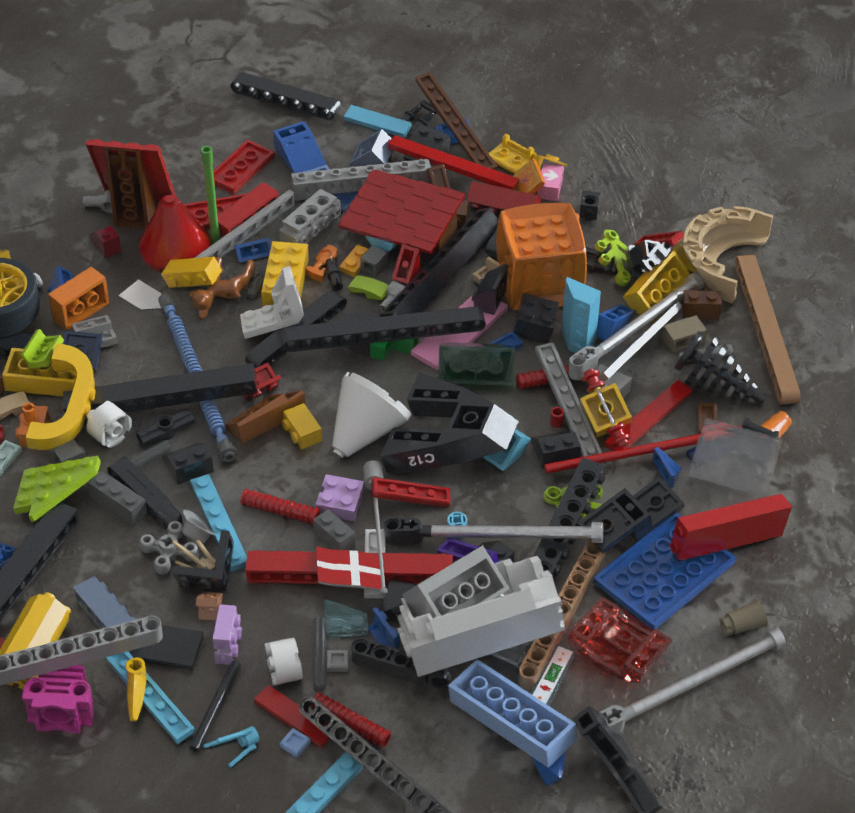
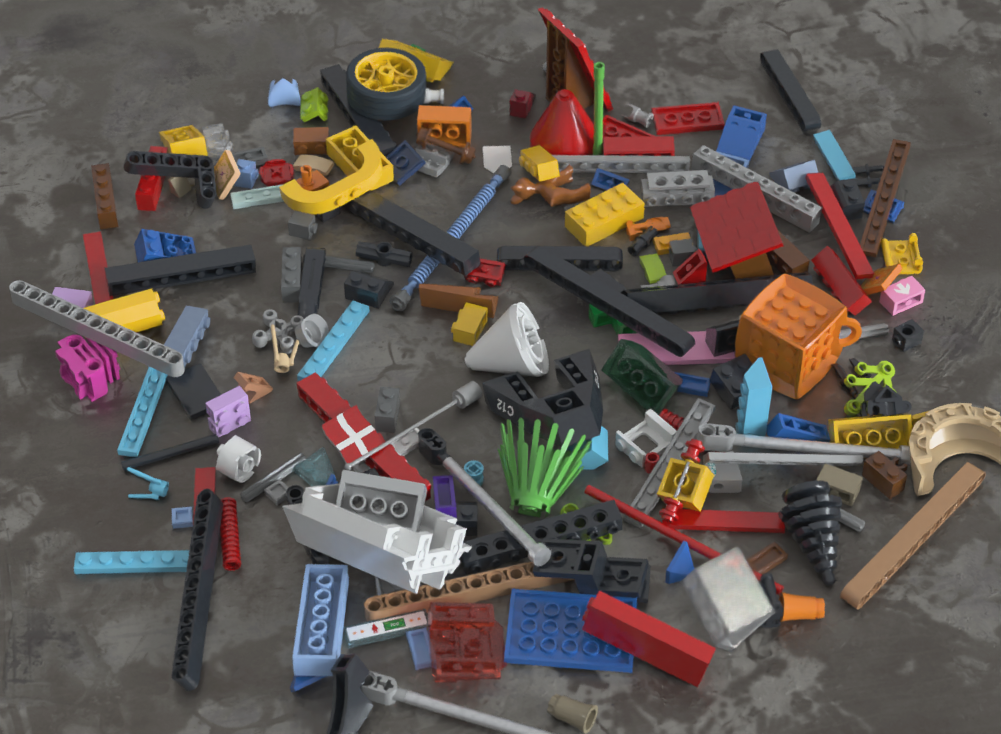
camera: 50 degrees right, 0 degrees up
lime wing [13,456,101,522] -> none
lime bracket [21,329,64,369] -> none
white brick [86,401,132,448] -> none
yellow piece [126,657,147,721] -> none
black bracket [172,530,234,591] -> none
white bracket [240,266,304,339] -> none
red piece [240,488,320,525] -> none
lavender piece [315,474,364,522] -> none
red tile [371,477,451,508] -> none
reddish brown tile [426,164,451,189] -> none
black slope [531,430,581,469] -> none
yellow piece [533,154,567,168] -> none
red plate [634,231,684,246] -> none
none -> medium blue tile [406,628,436,670]
none -> reddish brown piece [416,127,476,165]
none -> bright green plant [497,418,591,517]
none -> white window [615,409,677,468]
none -> light grey piece [621,104,654,128]

